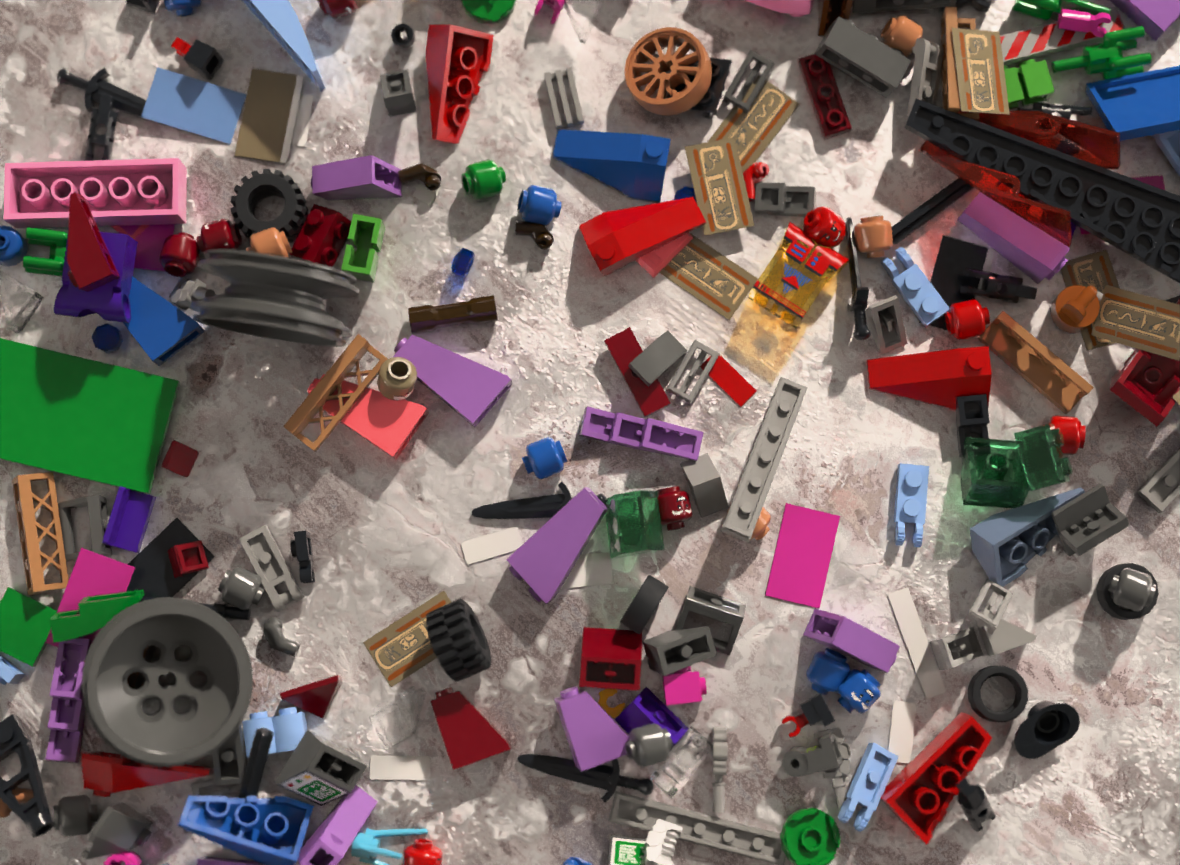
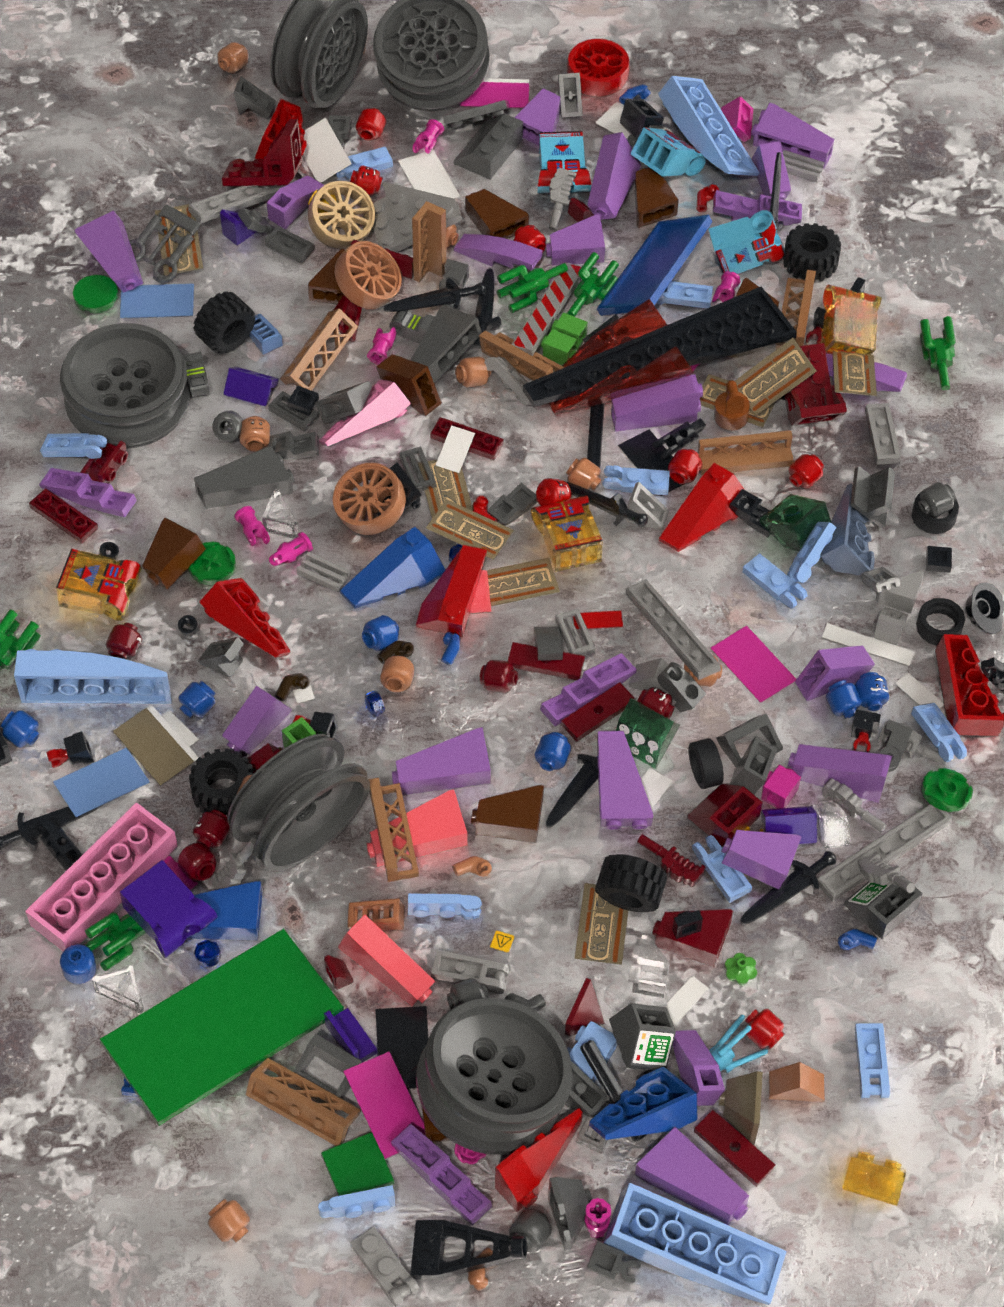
camera: 50 degrees left, 25 degrees down
green slope [50,589,145,643] -> none
dark red slope [67,192,120,292] -> none
dark red slope [168,540,209,578] -> none
black plate [290,530,315,584] -> none
dark tan head [377,357,417,401] -> none
dark brown axle [408,295,498,334] -> none
green head [461,159,506,200] -> none
white sticker [461,526,523,565] -> none
dark grey head [625,723,672,767] -> none
dark grey brick [815,16,911,98] -> none
sticker [952,28,1010,115] -> none
clear green slope [1014,424,1073,491] -> none
dark pink bar [1057,8,1111,38] -> none
none -> blue head [178,681,216,719]
none -> dark pink piece [269,532,313,566]
none -> black piece [293,712,338,738]
none -> coral slope [338,915,435,1006]
none -> nougat slope [347,898,405,930]
none -> nougat head [380,656,415,692]
none -> light blue hinge [408,893,482,920]
none -> white sticker [436,425,475,473]
none -> blue arm [441,632,460,666]
none -> nougat arm [452,856,492,877]
none -> reddish brown slope [471,785,544,843]
none -> dark red head [480,660,518,693]
none -> yellow sticker [490,931,514,953]
none -> dark red tile [561,682,636,742]
none -> dark red piece [637,834,706,887]
none -> dark grey leg [657,662,706,713]
none -> black plate [672,910,703,939]
none -> light blue hinge [692,835,752,903]
none -> bright green plant [725,953,757,985]
none -> light blue hinge [787,522,837,583]
none -> medium lavender slope [787,744,892,803]
none -> black plate [926,546,952,573]

